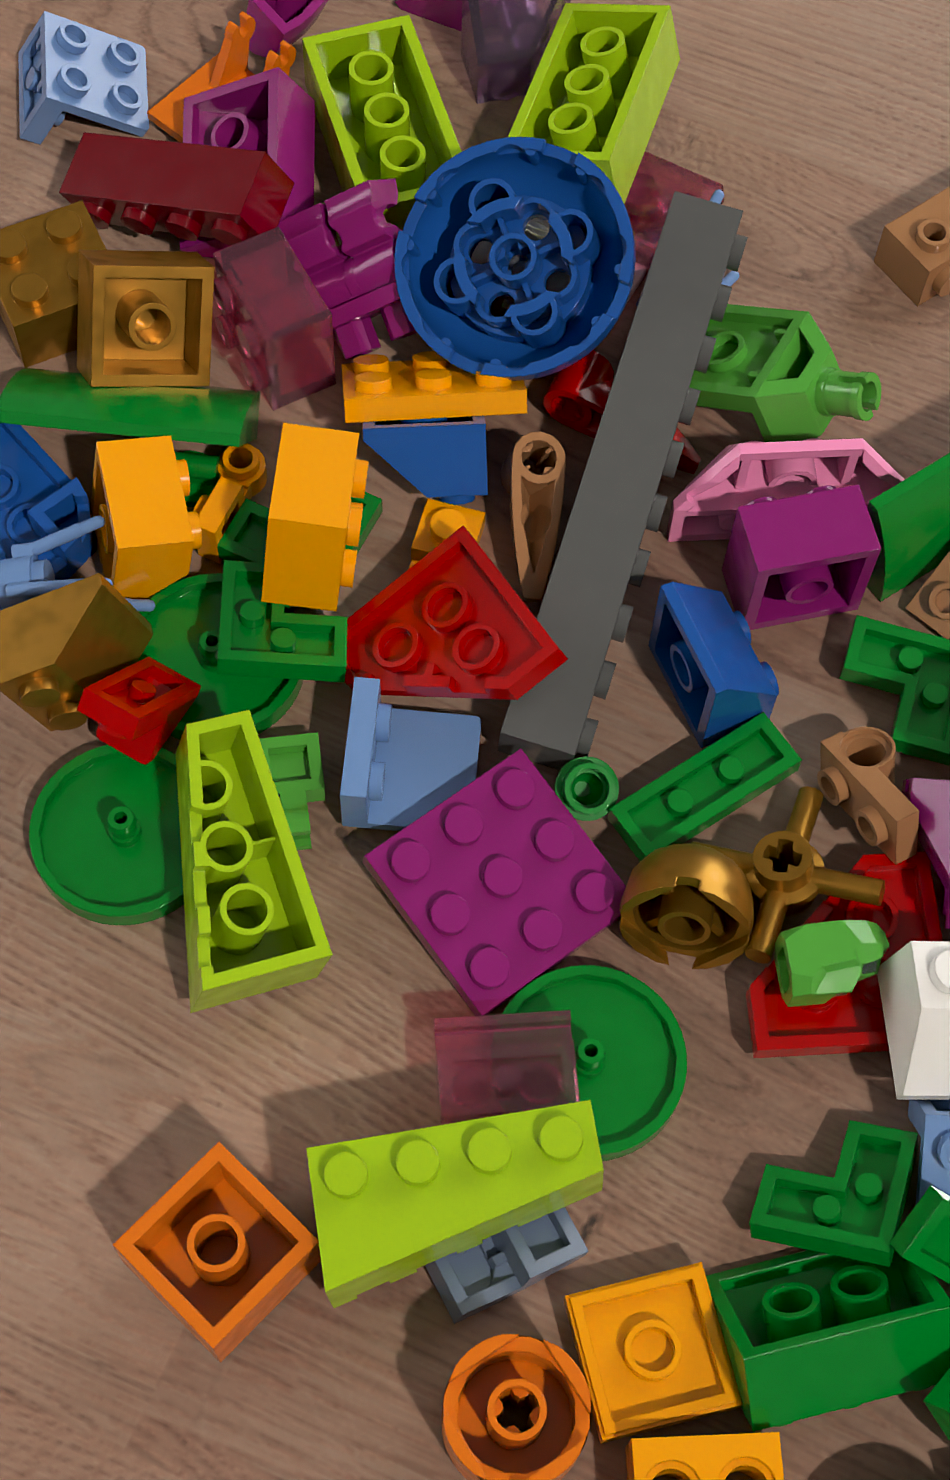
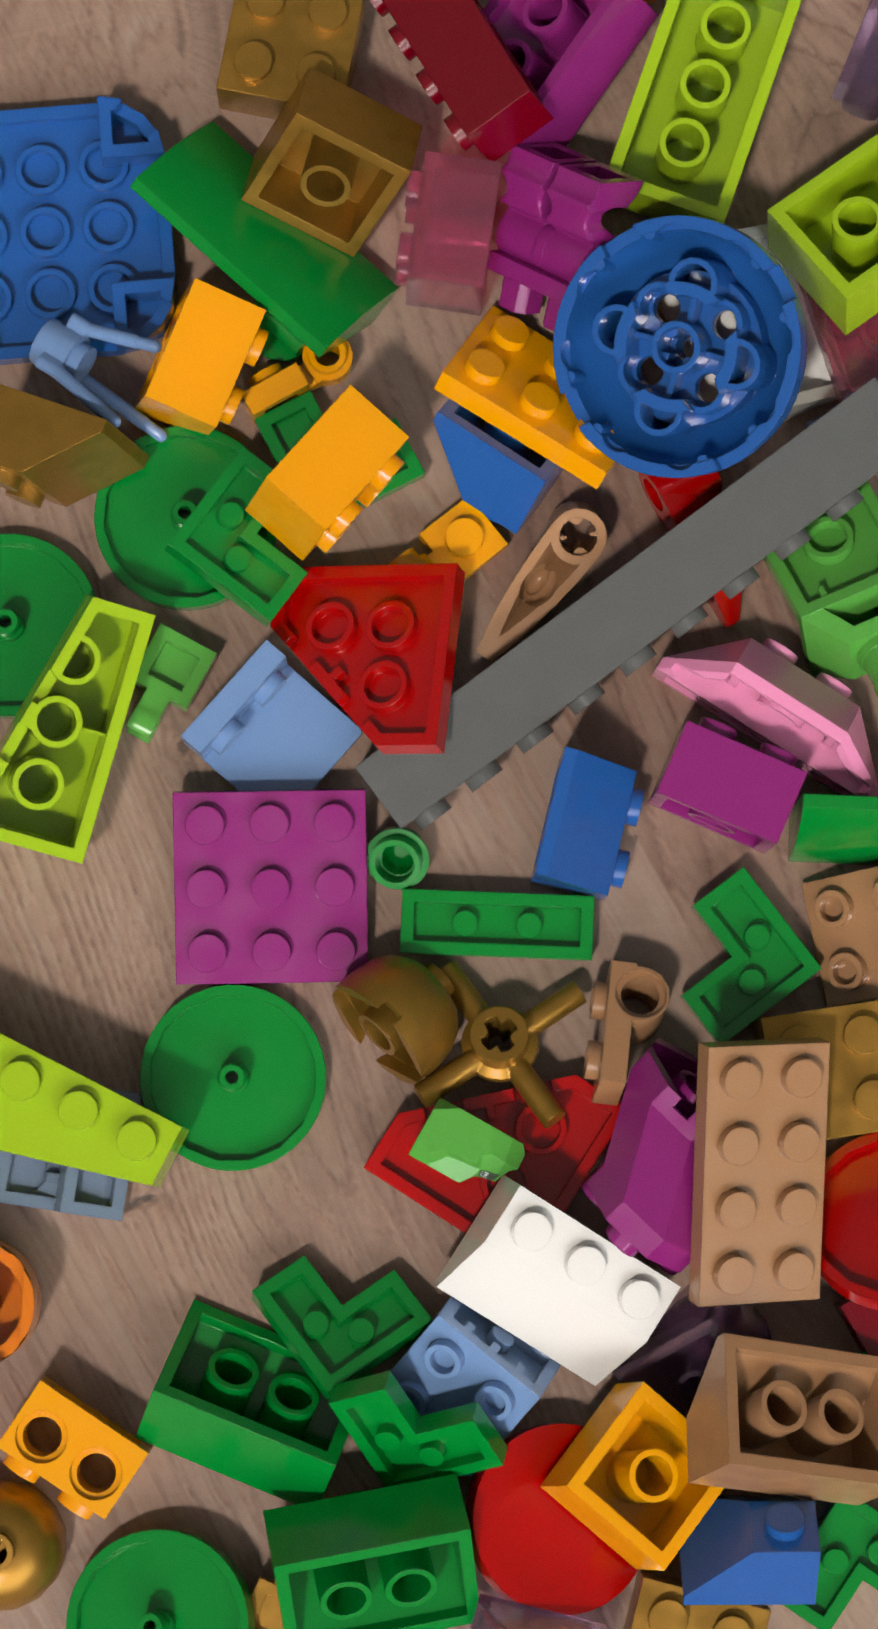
camera: 30 degrees right, 20 degrees up
red slope [77,657,201,765] -> none
clear pink plate [433,1010,580,1124] -> none
light orange plate [563,1262,743,1444] -> none

